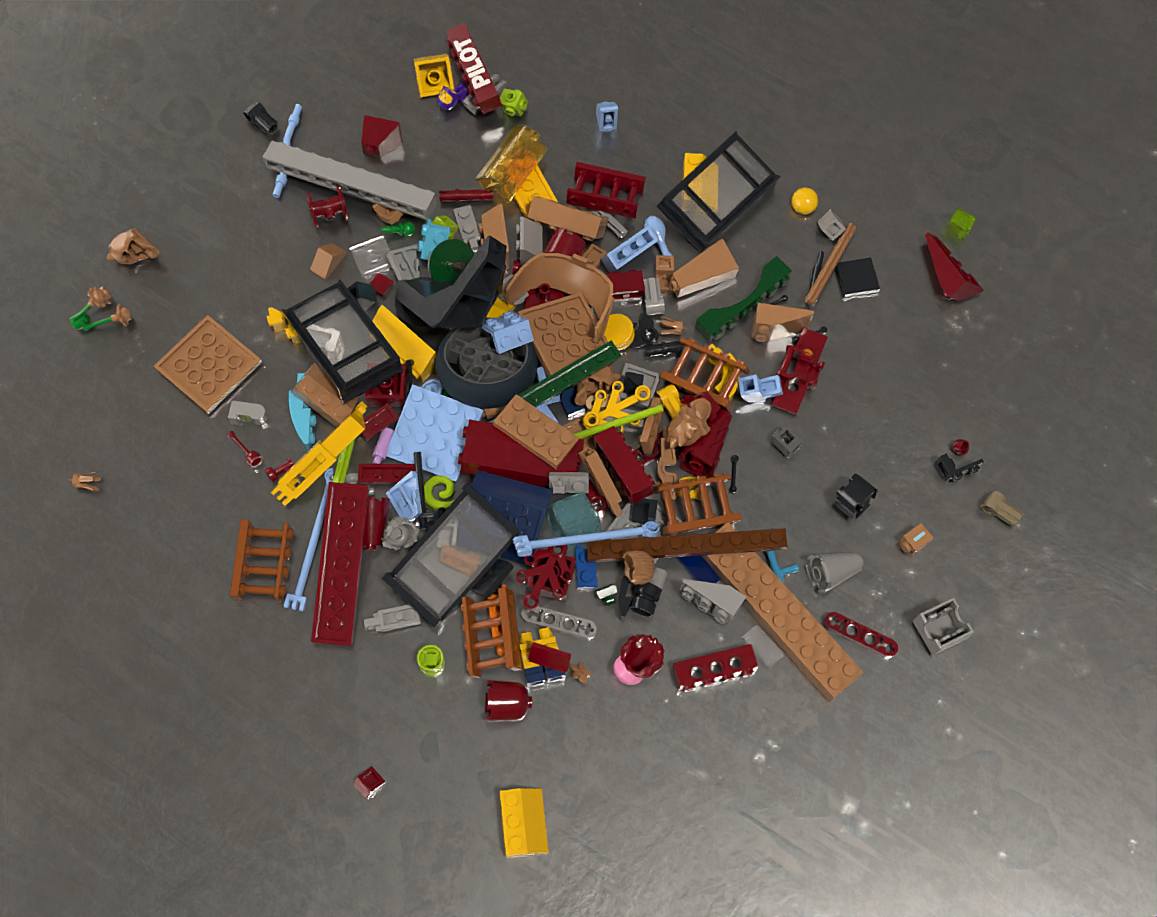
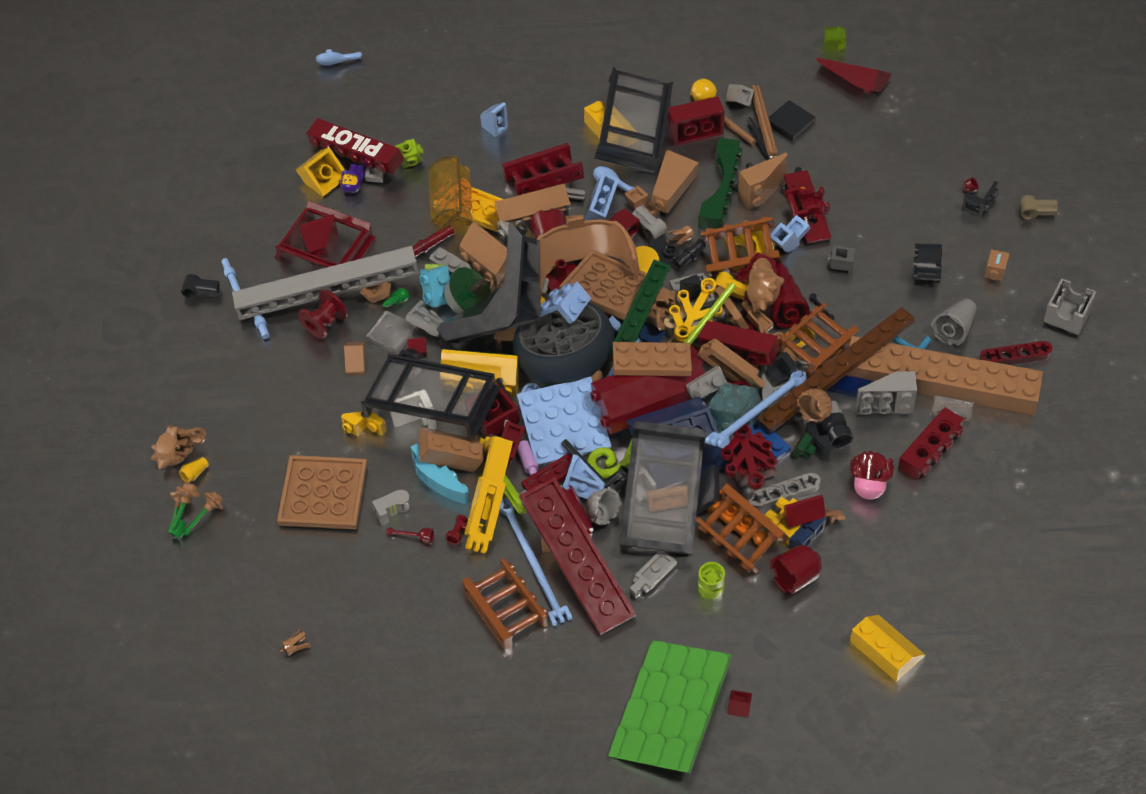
camera: 30 degrees left, 15 degrees down
none -> yellow cone [179,457,209,483]
none -> dark red piece [275,200,376,268]
none -> bright green piece [608,640,733,774]
none -> dark red brick [668,96,725,146]
none -> medium nougat bar [724,116,756,146]

